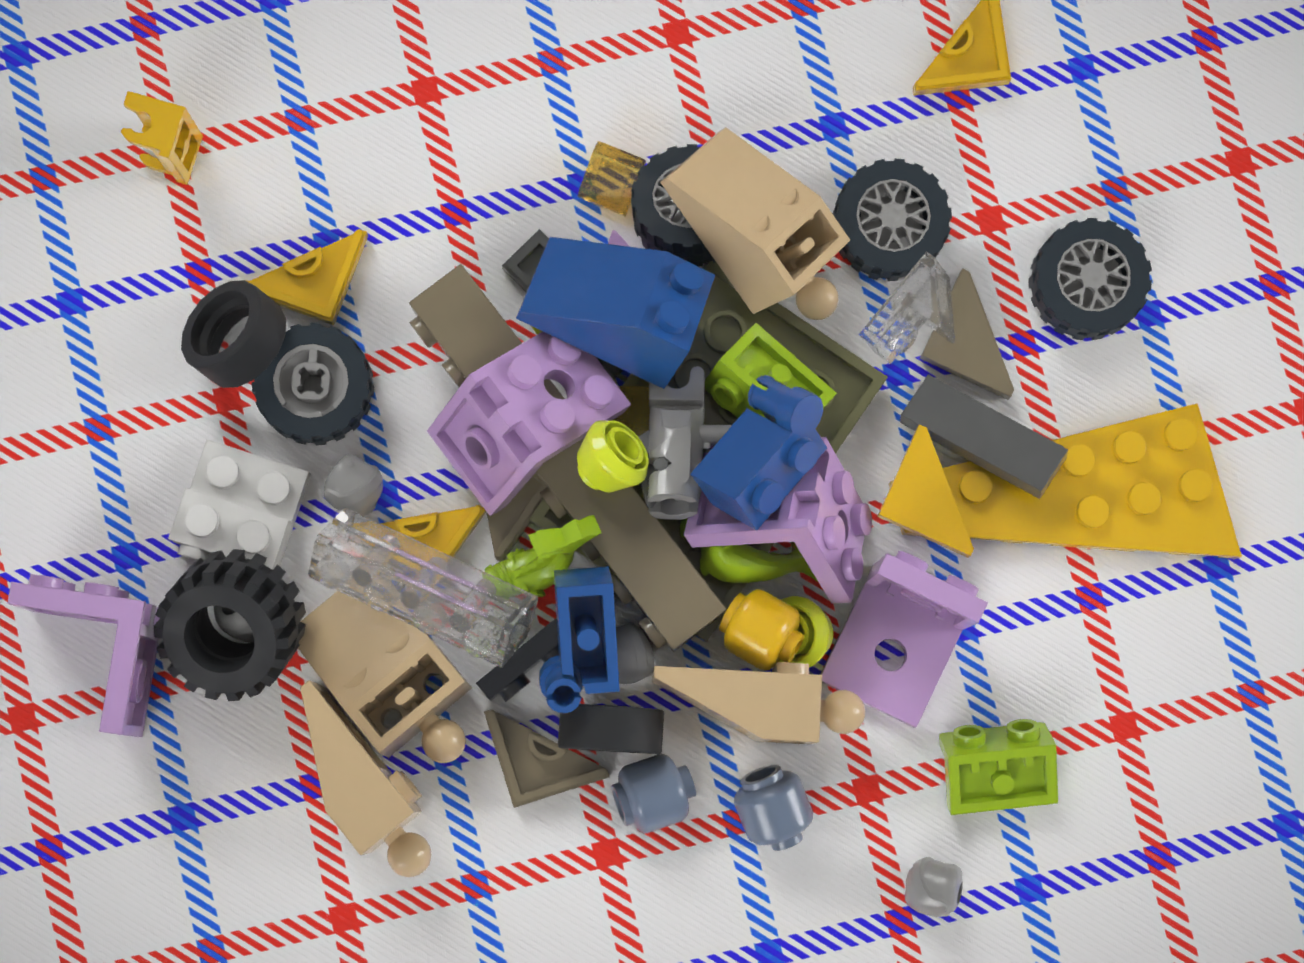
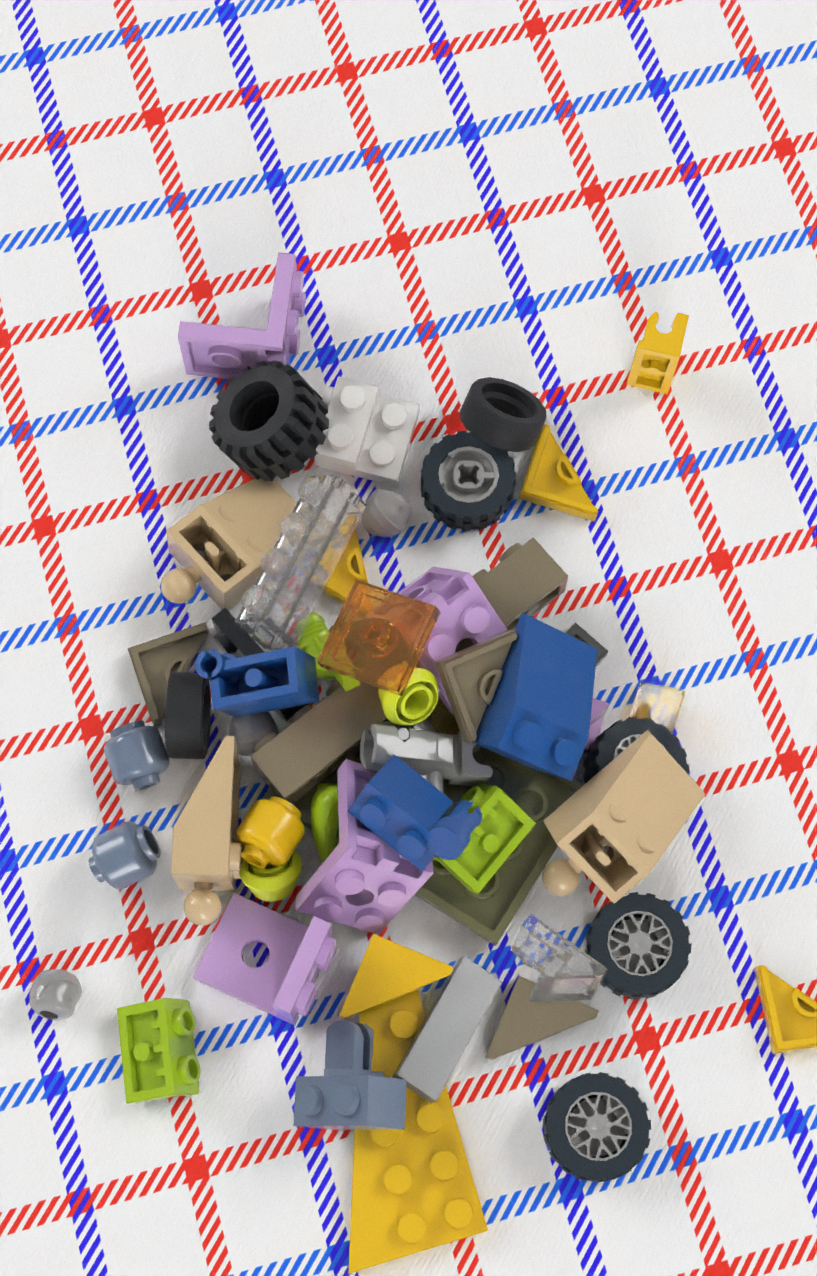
camera: 95 degrees right, 10 degrees down
tan slope [300,680,432,877] -> none
none -> sand blue brick [293,1020,407,1130]
none -> clear orange plate [317,579,441,696]
none -> dark tan tile [434,630,517,743]

